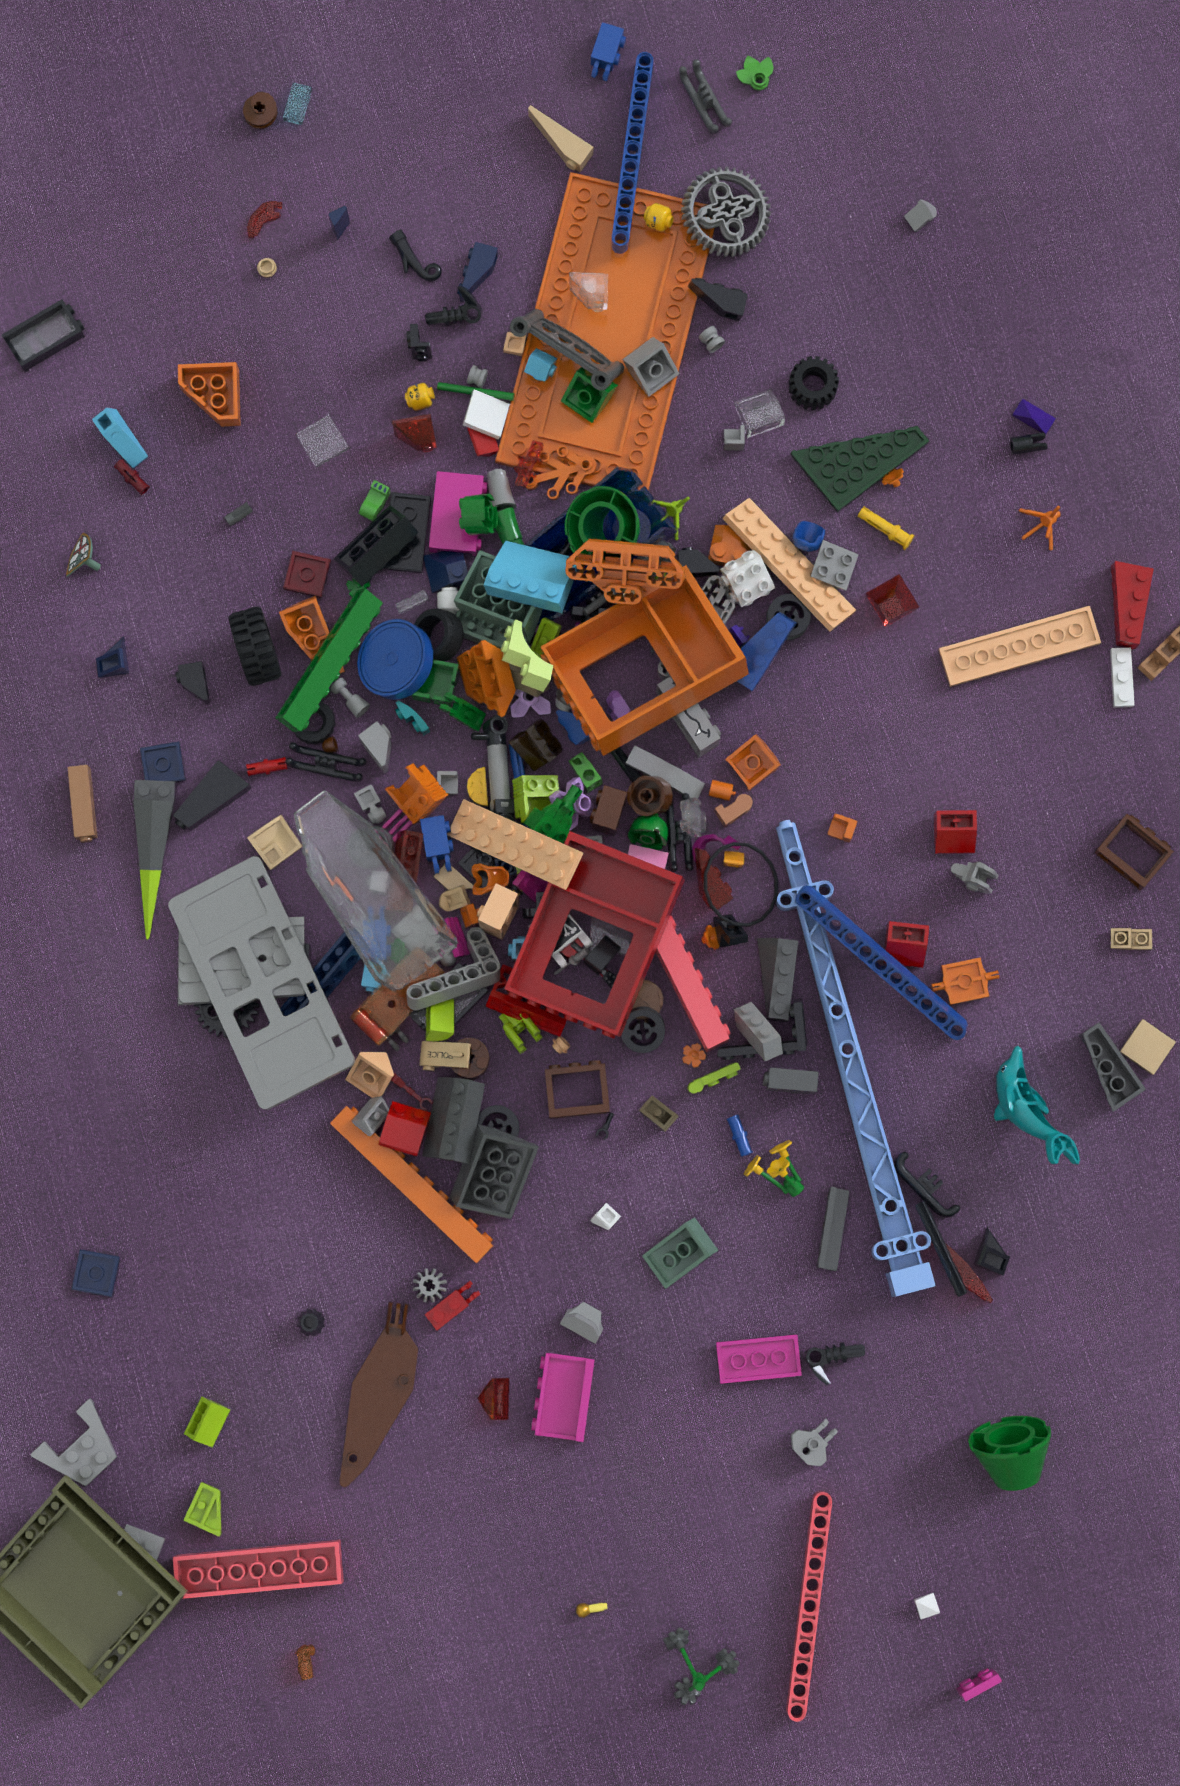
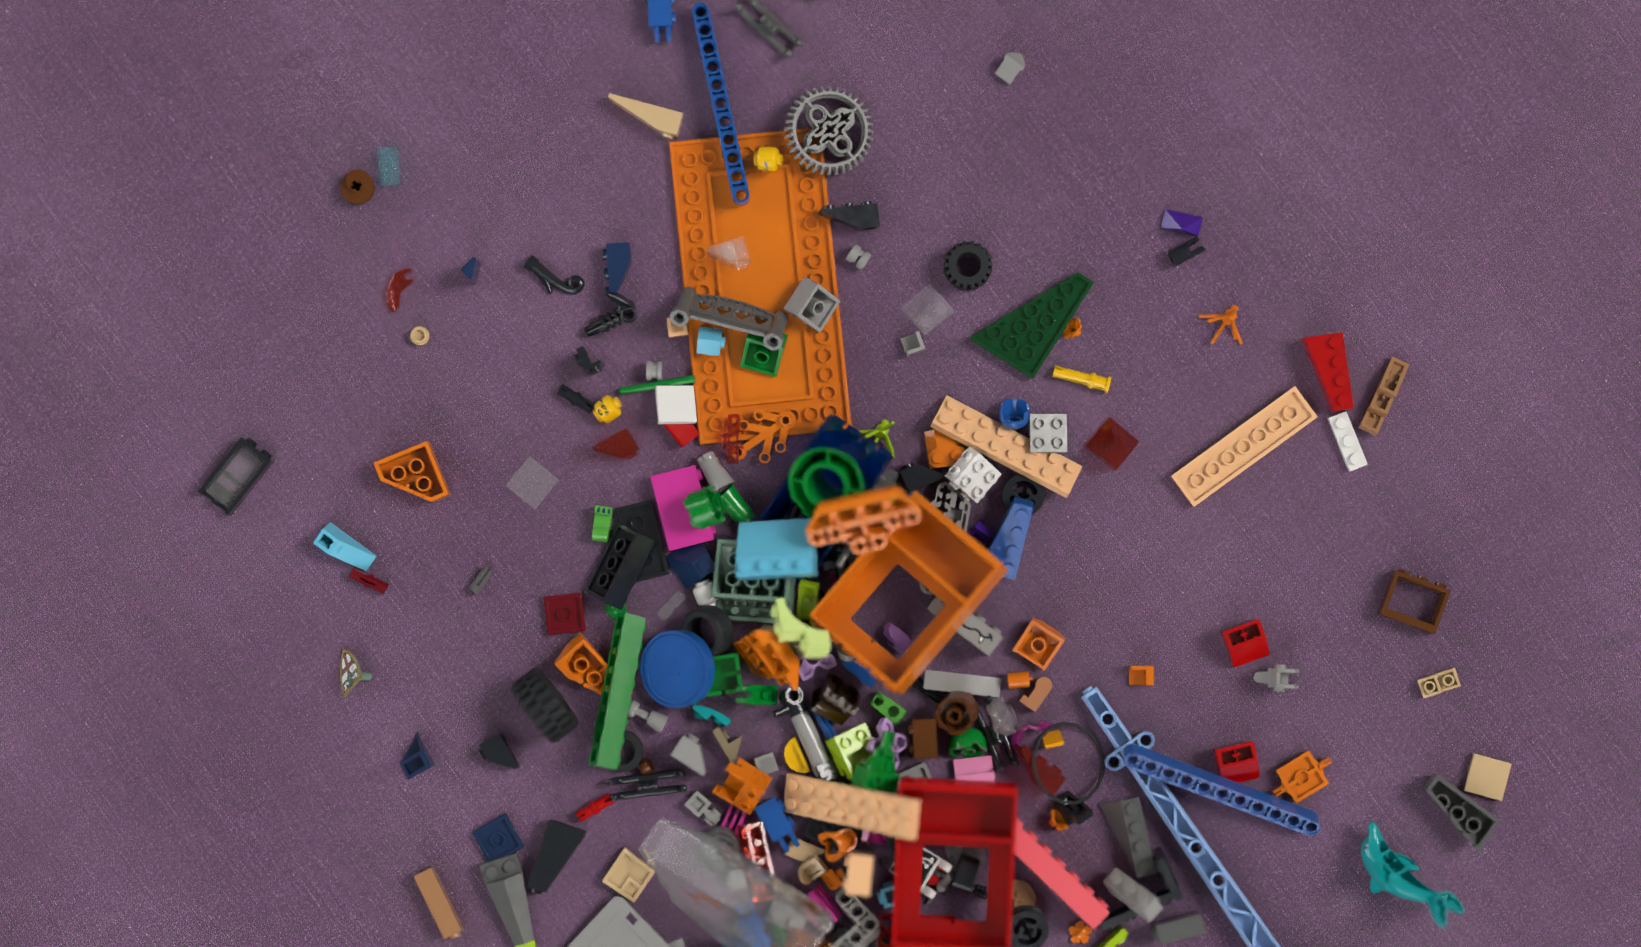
camera: 15 degrees left, 5 degrees up
none -> black pin [557,384,595,414]
none -> dark tan slope [712,727,743,763]

